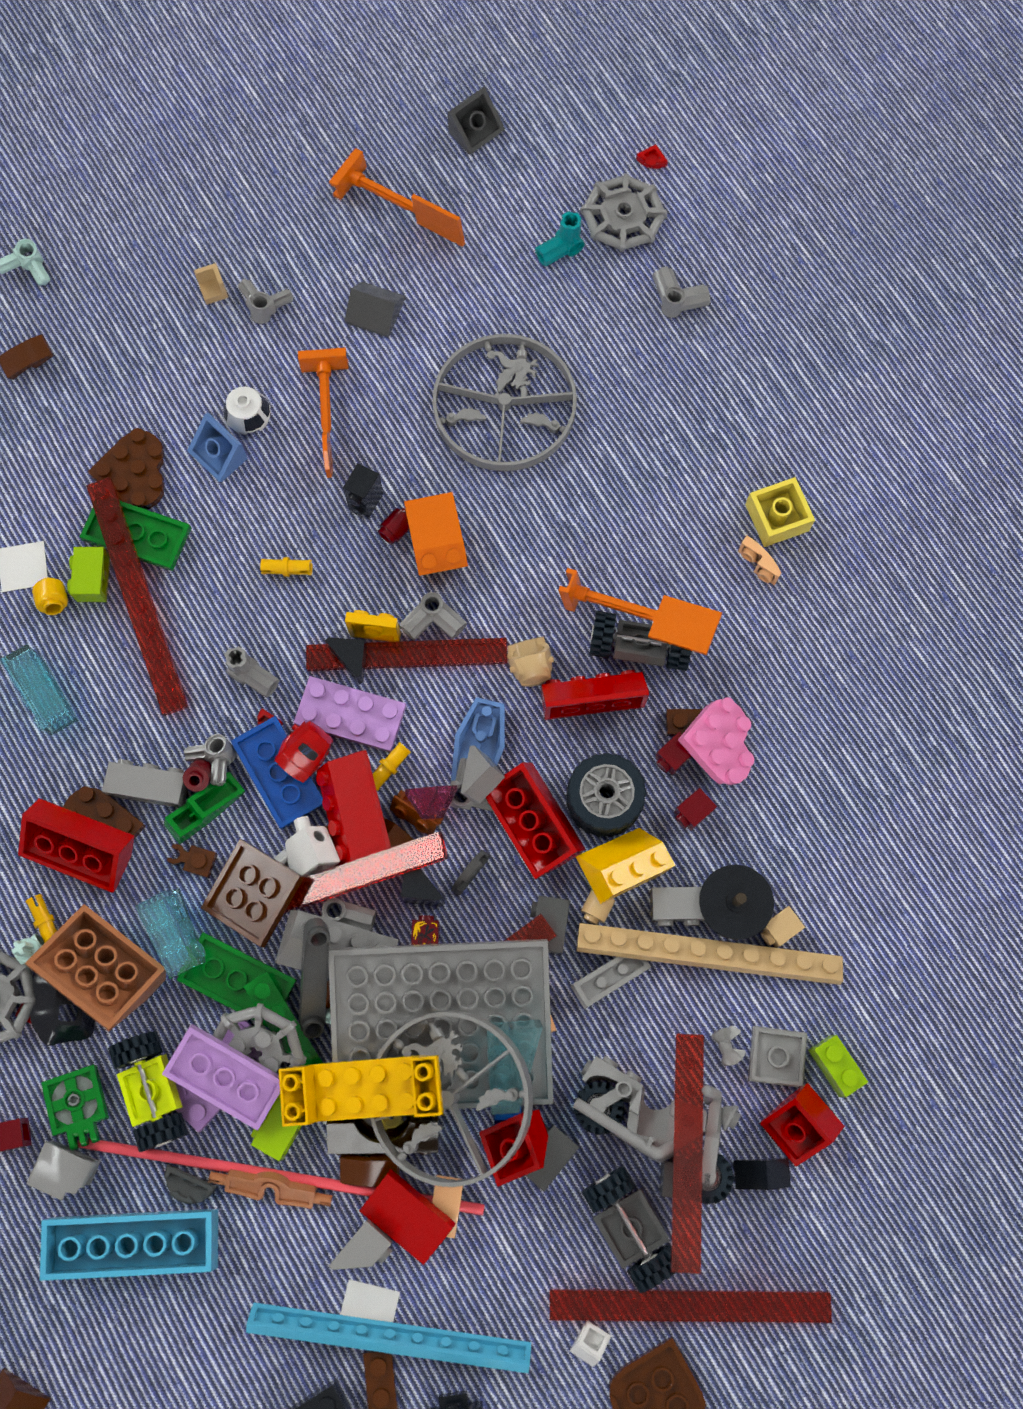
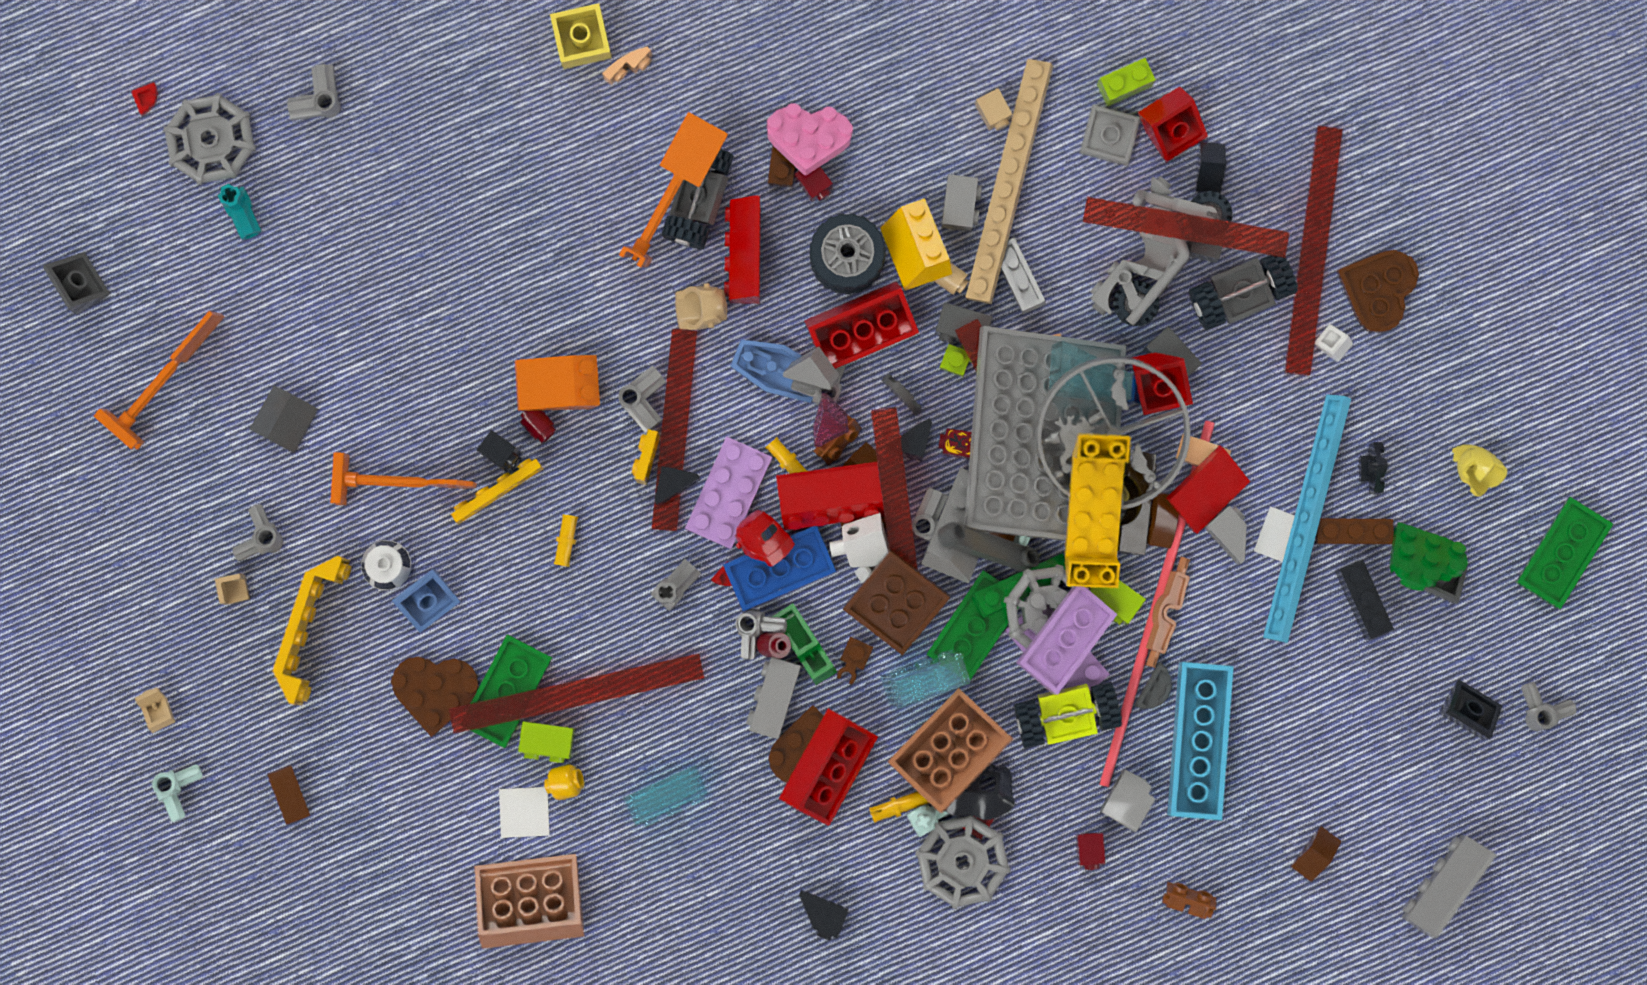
camera: 85 degrees left, 10 degrees up
green piece [41,1064,109,1151] -> none
light grey piece [433,334,577,471] -> none
dark red brick [674,788,717,831] -> none
black piece [699,865,774,940] -> none
light grey piece [712,1026,746,1066] -> none
none -> tan bracket [135,688,175,733]
none -> yellow slope [272,556,352,705]
none -> yellow plate [451,458,543,524]
none -> lime plate [939,344,972,377]

